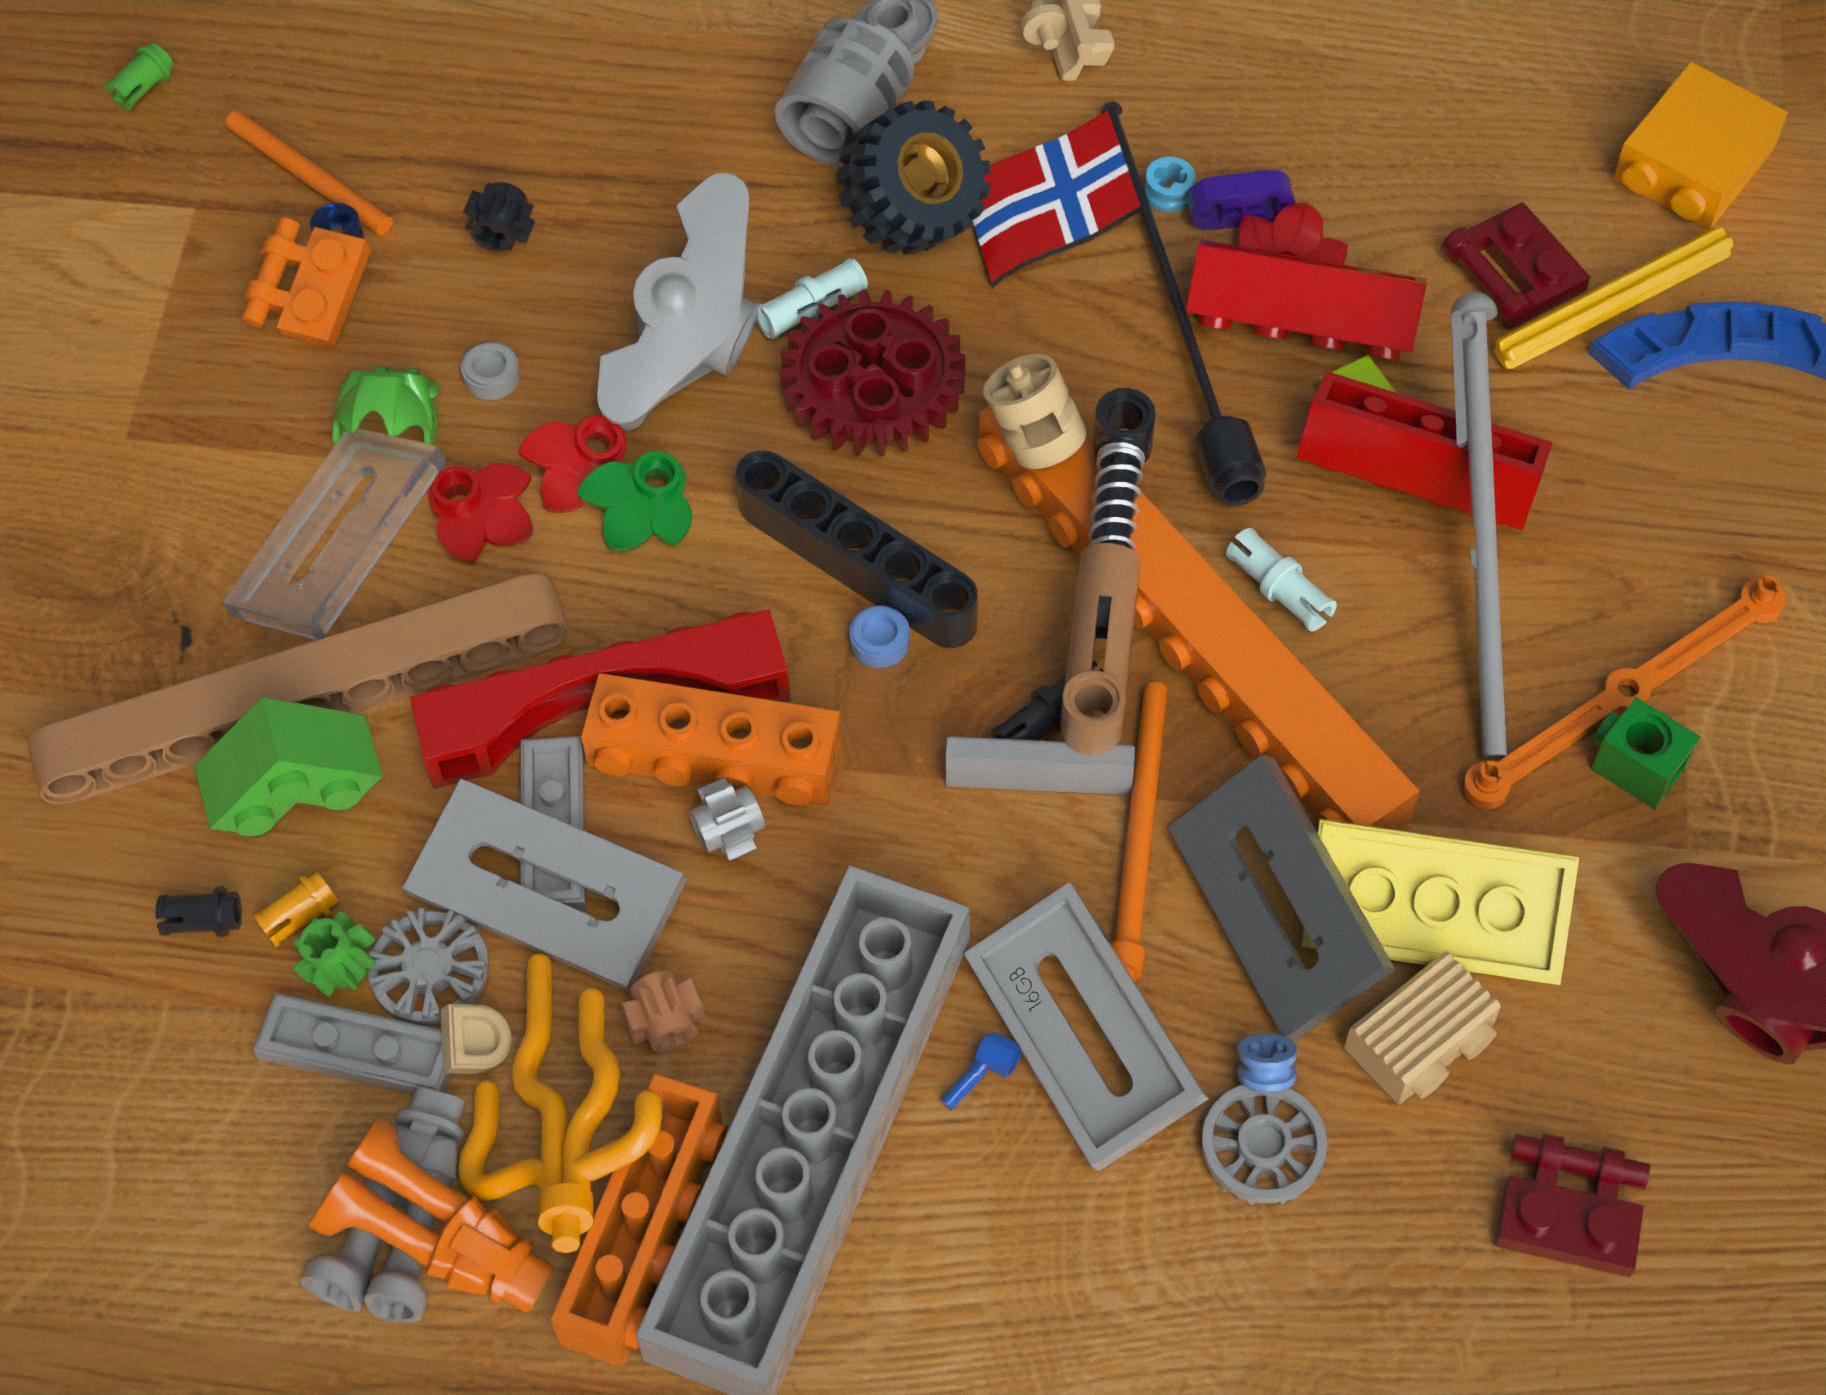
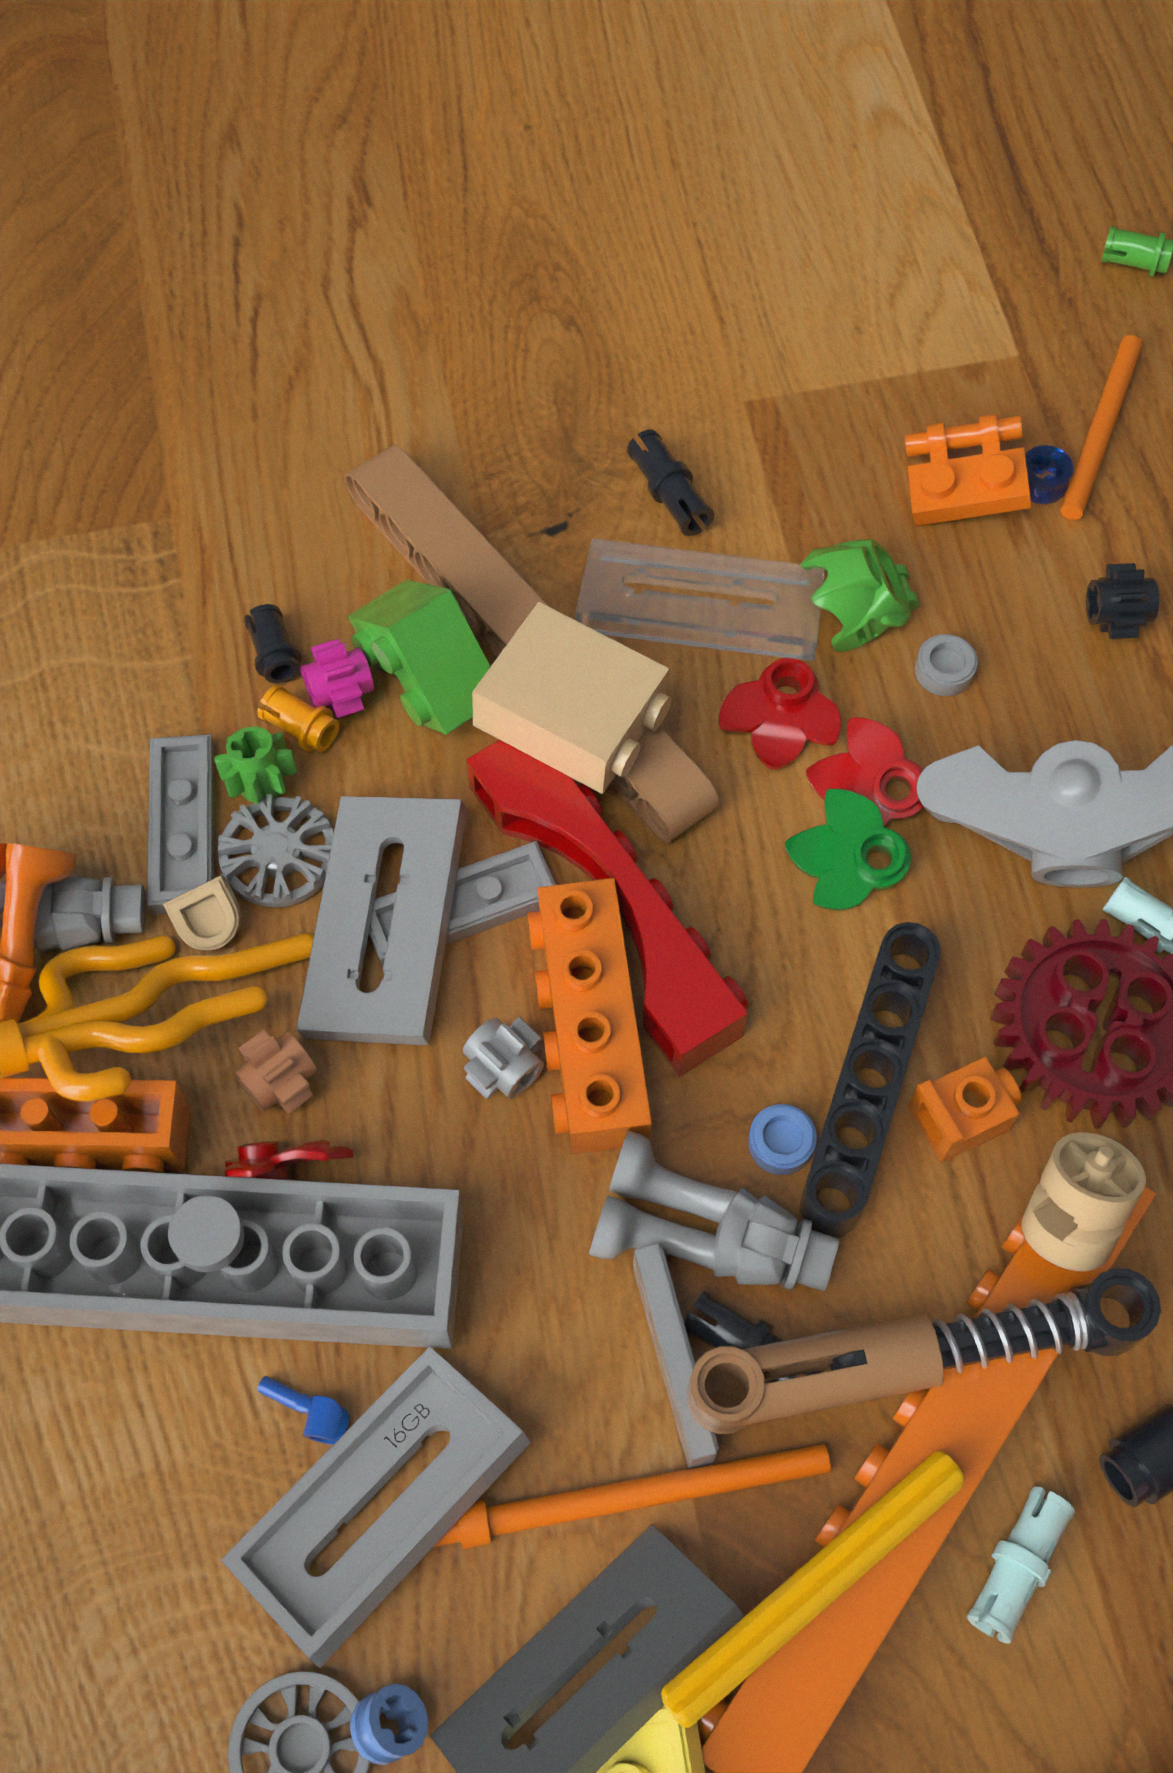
camera: 70 degrees right, 5 degrees up
none -> light grey tile [168,1195,244,1272]
none -> red plate [224,1139,354,1180]
none -> dark pink gear [301,639,374,719]
none -> tan brick [472,602,672,794]
none -> light grey piece [589,1130,839,1292]
none -> black pin [627,429,714,536]
none -> yellow axle [661,1451,965,1728]
none -> orange brick [908,1056,1022,1163]

